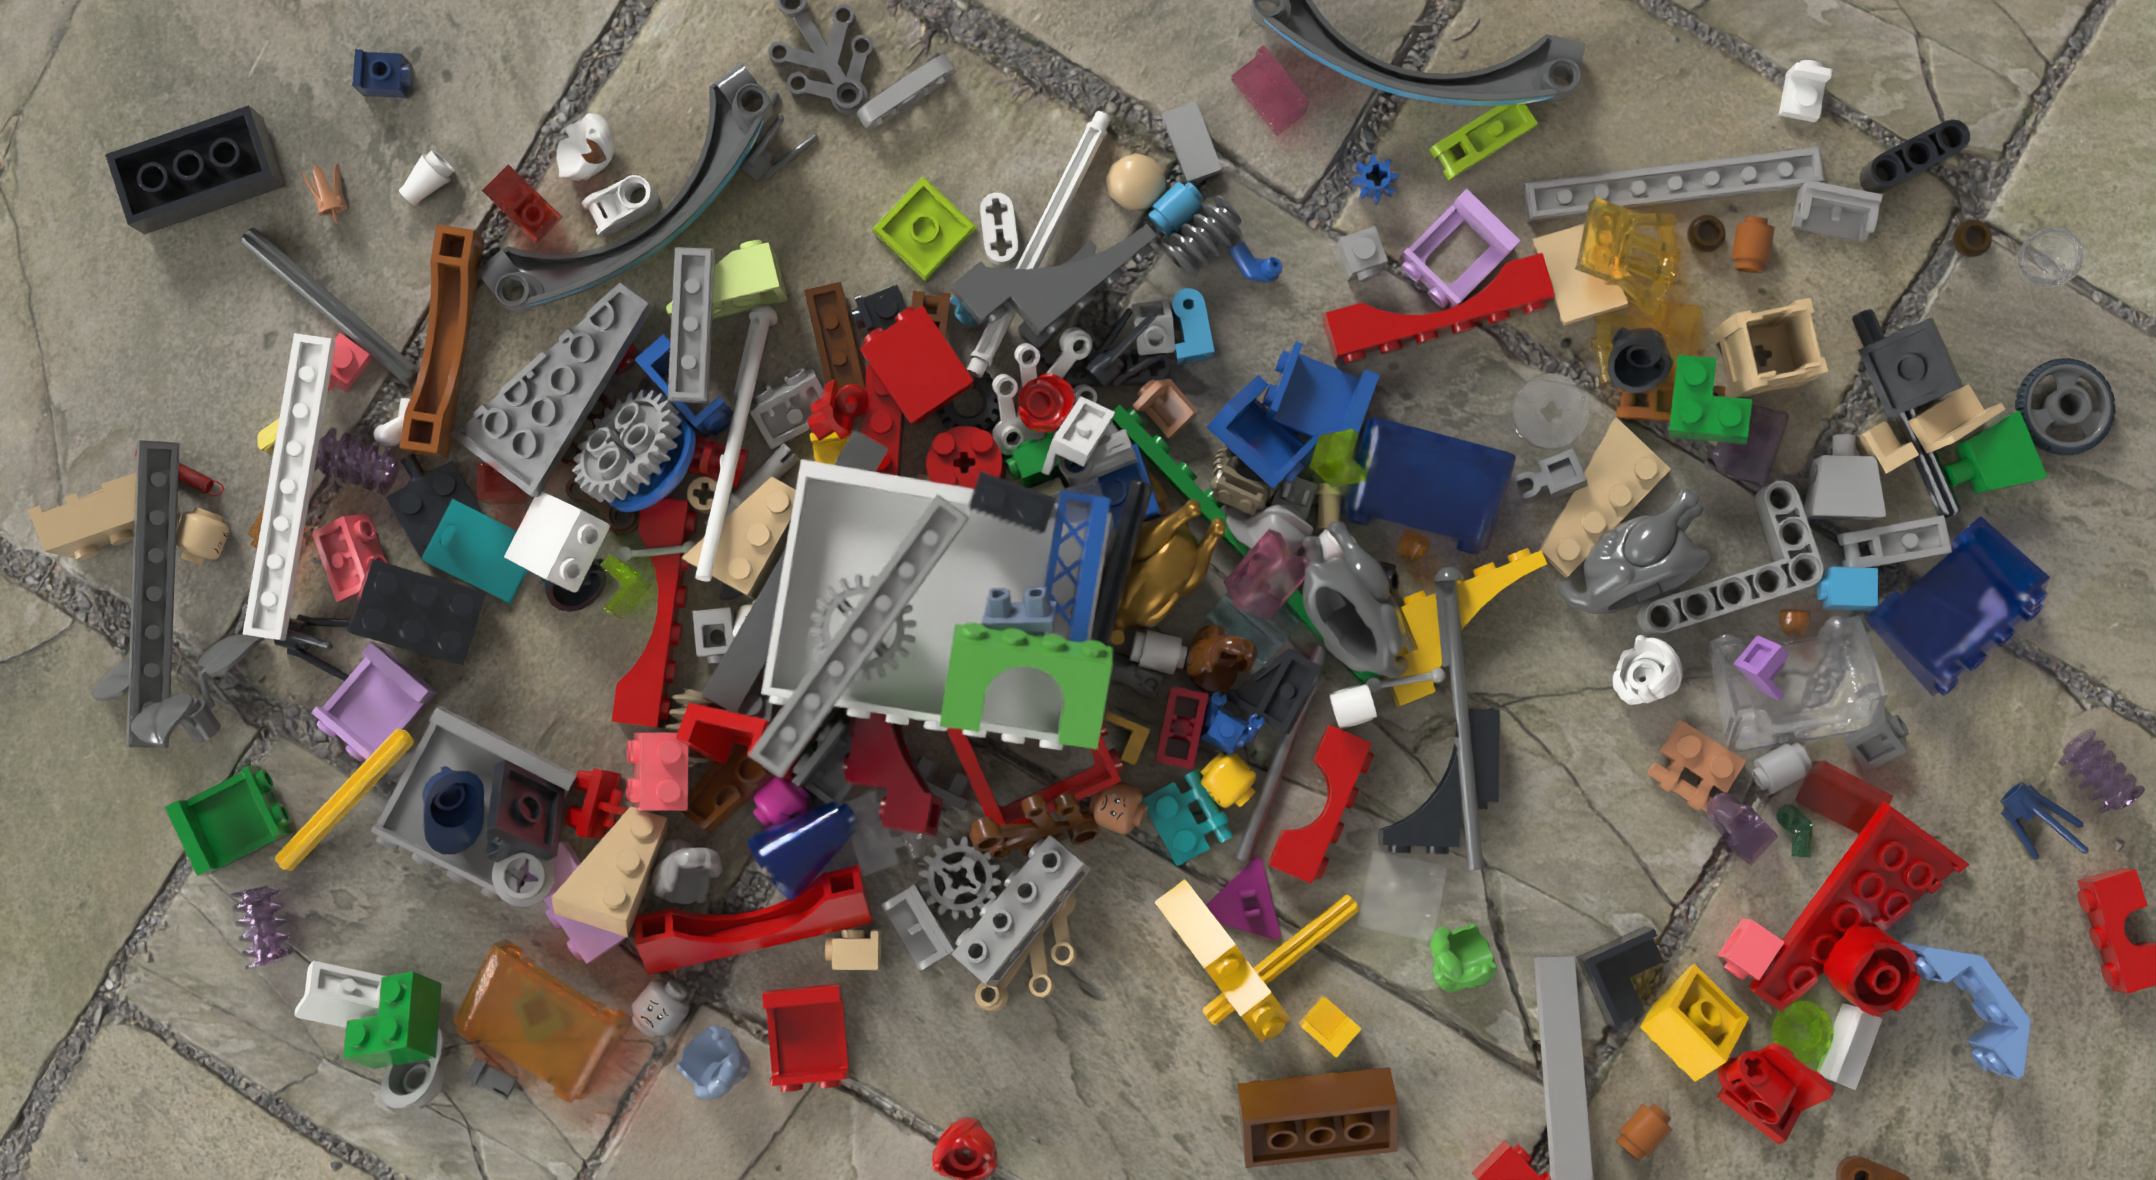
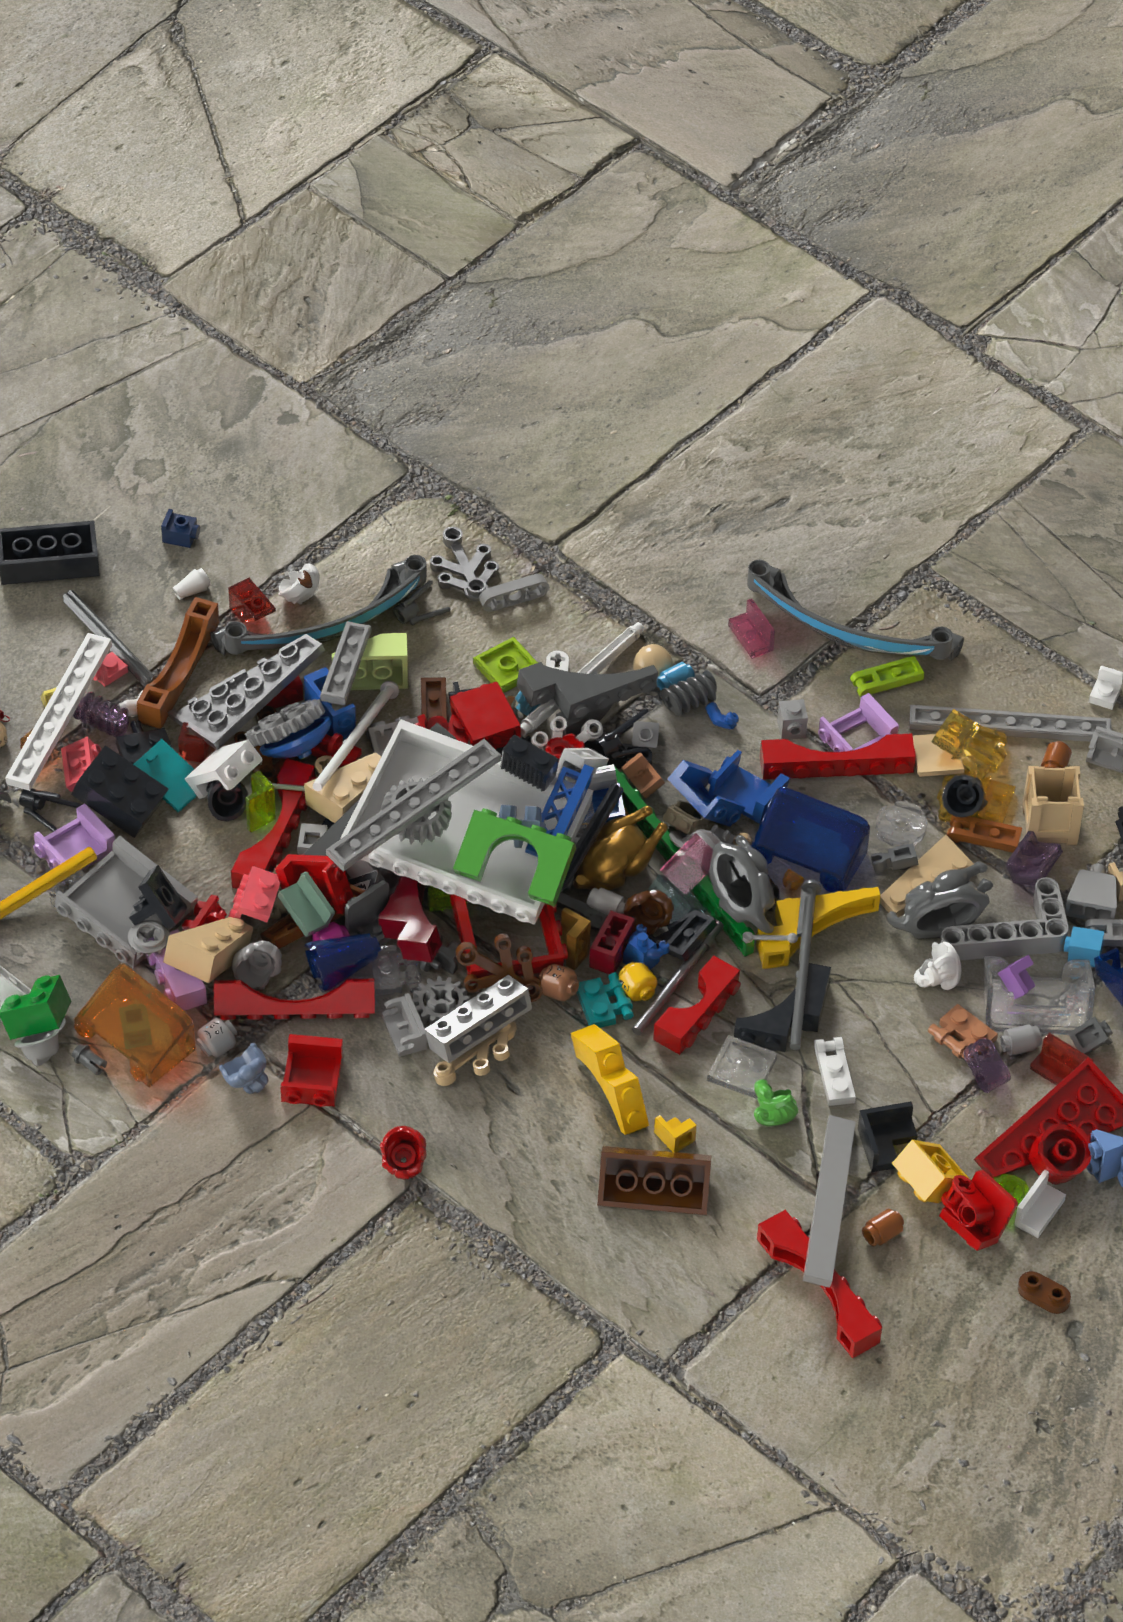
camera: 10 degrees right, 35 degrees down
nougat piece [301,163,348,222] -> none
dark blue piece [422,766,484,855] -> none
white piece [582,175,659,238] -> none
tan brick [825,929,881,970] -> none
light grey tile [1161,101,1222,183] -> none
dark azure leg [1171,288,1215,365] -> none
yellow axle [1202,894,1360,1025] -> none
magenta piece [1205,858,1280,940] -> none
clear neon green panel [1309,429,1368,487] -> none
white piece [1329,683,1377,730] -> none
blue gear [1351,155,1399,205] -> none
green brick [1669,355,1752,444] -> none
dark brown plate [1687,215,1726,253] -> none
coral brick [1717,918,1784,981] -> none
clear green arm [1776,805,1813,858] -> none
clear orange hinge [1779,609,1811,637] -> none
none -> sand green panel [278,872,335,937]
none -> white plate [814,1037,856,1106]

